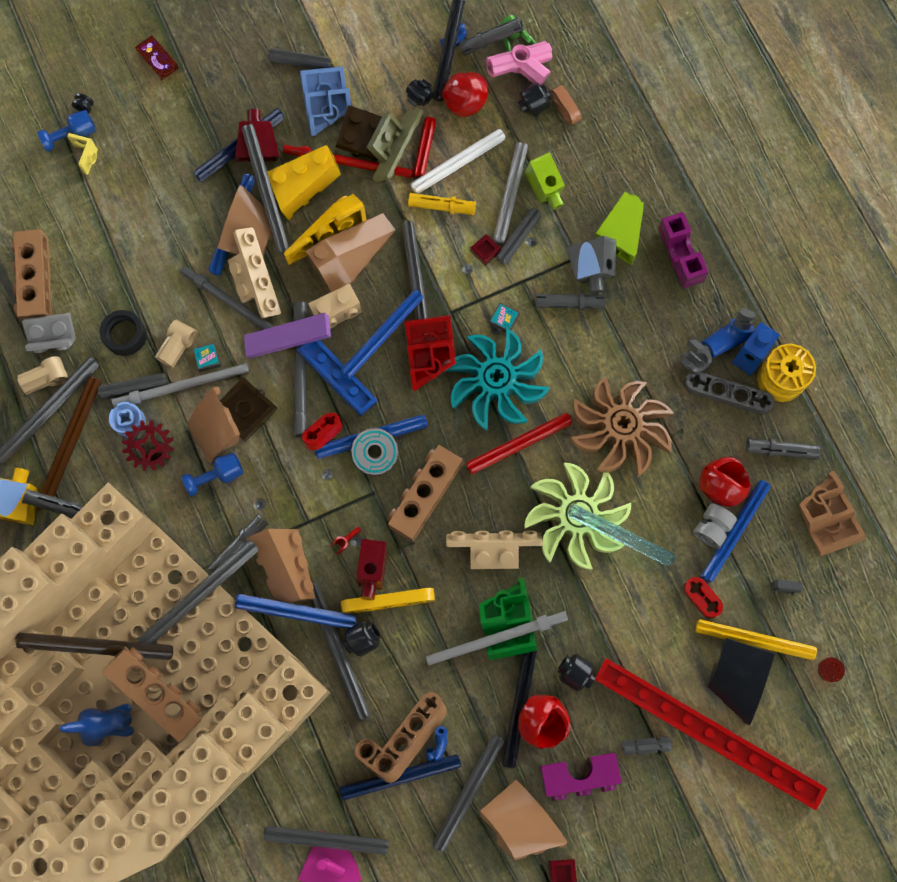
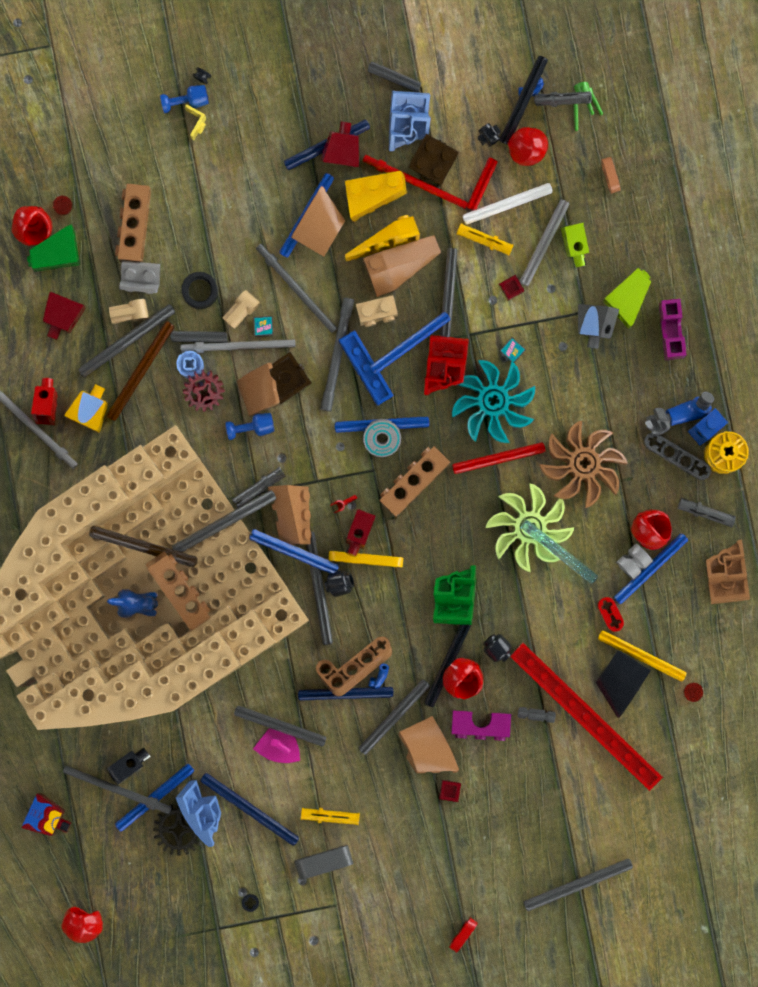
camera: 10 degrees right, 10 degrees up
dark grey pin [22,488,84,519] -> none
clear red tile [135,35,179,80] -> none
tan bracket [227,227,281,319] -> none
dark grey axle [242,124,289,254] -> none
medium lavender tile [244,313,331,359] -> none
red beam [302,413,343,451] -> none
olive bracket [367,109,423,182] -> none
light grey bar [426,611,568,665] -> none
tan bracket [446,530,543,569] -> none
bright pink piece [486,41,552,85] -> none
dark grey axle [497,207,541,265] -> none
black head [518,82,552,116] -> none
dark grey pin [536,292,605,310] -> none
dark grey tile [772,579,803,595] -> none

